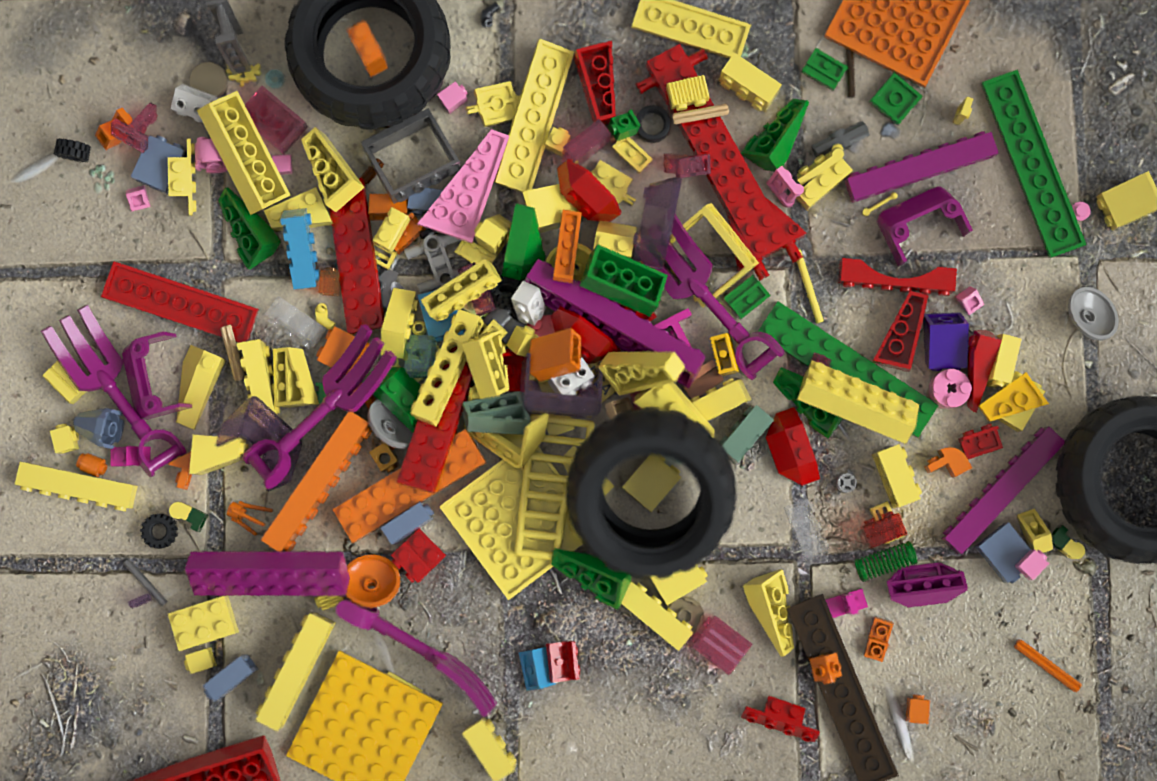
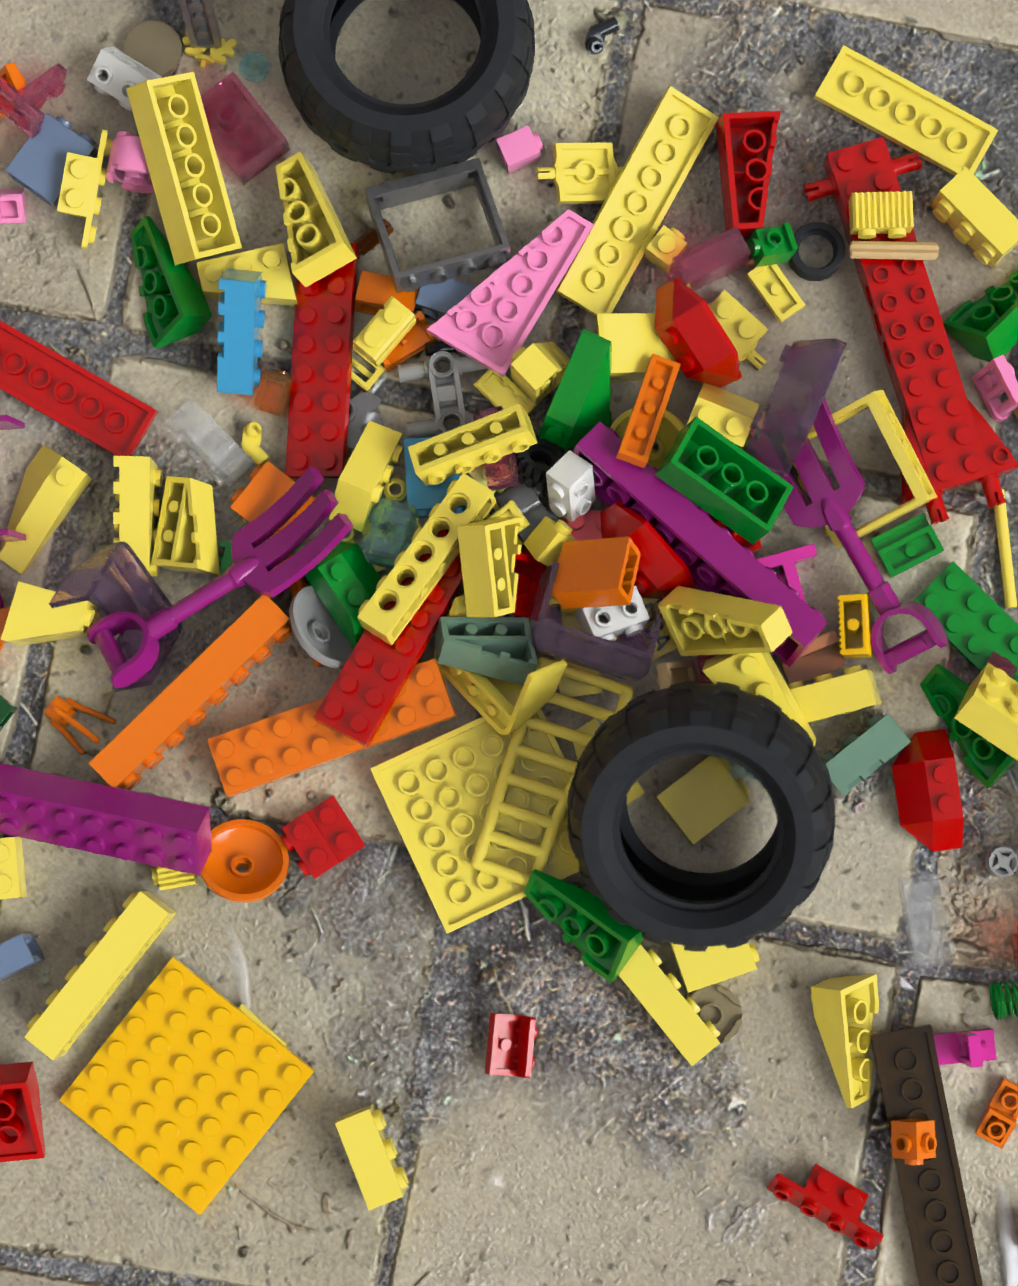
camera: 15 degrees right, 0 degrees up
tan axle [220,325,245,381] -> none
bright pink slope [272,155,293,175] -> none
magenta piece [336,598,497,717] -> none
orange brick [347,21,388,77] -> none
pearl gold brick [369,443,399,473] -> none
sand blue brick [381,502,434,545] -> none
dark azure panel [519,647,556,691] -> none
clear pink bracket [663,153,711,178] -> none
clear pink brick [691,615,753,676] -> none

